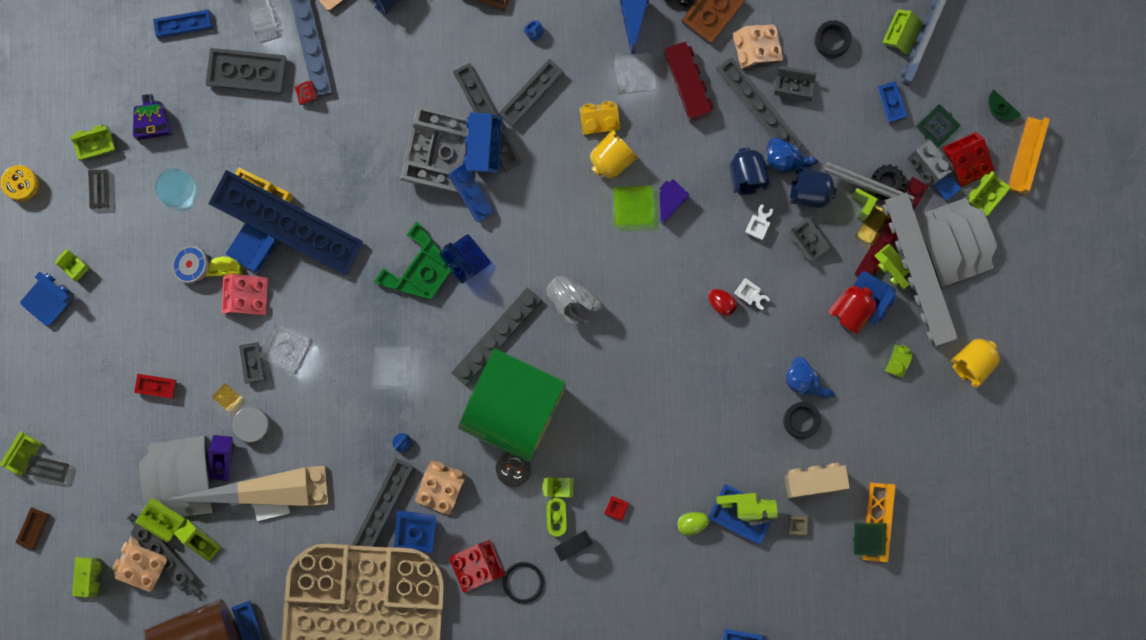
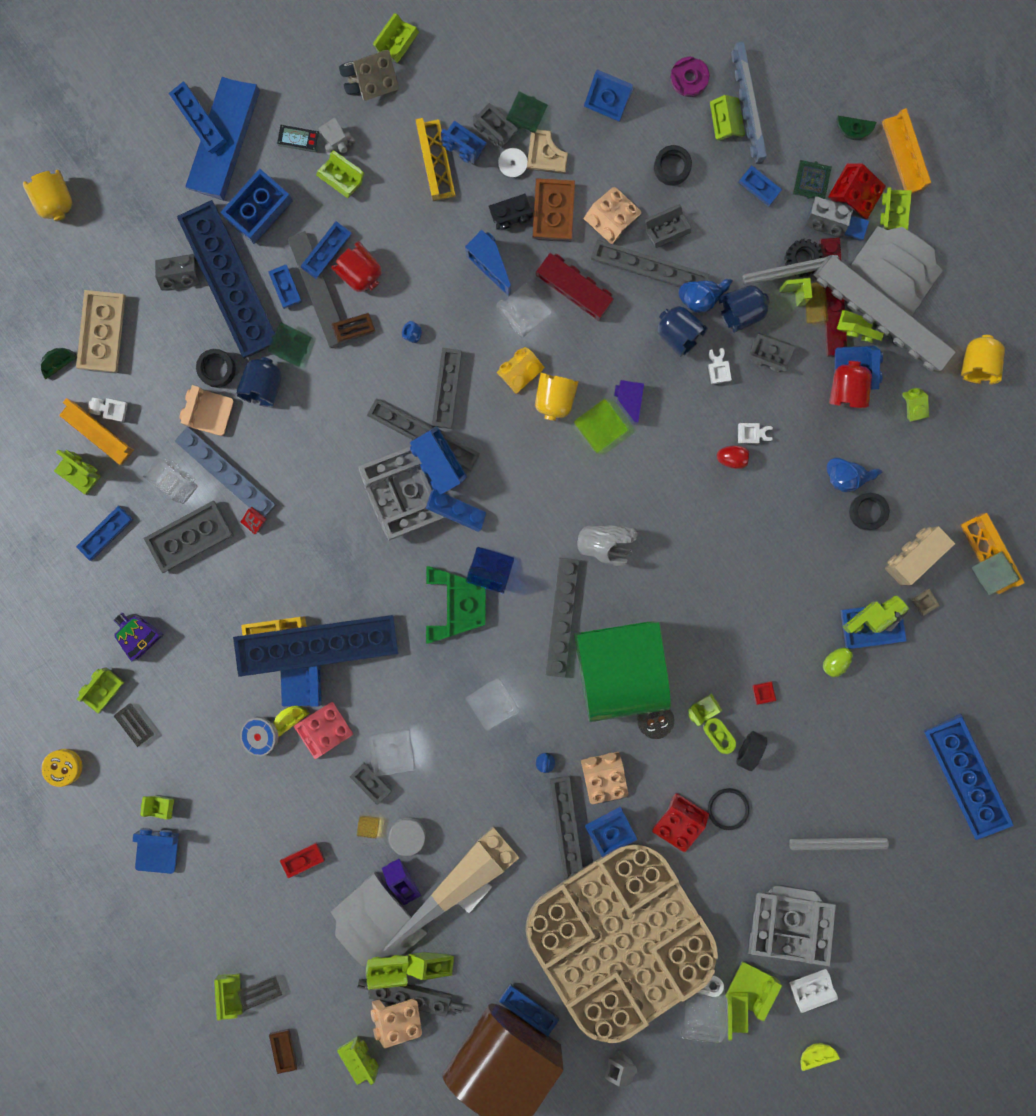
camera: 35 degrees left, 5 degrees up
clear light blue tile [155,168,194,207] -> none

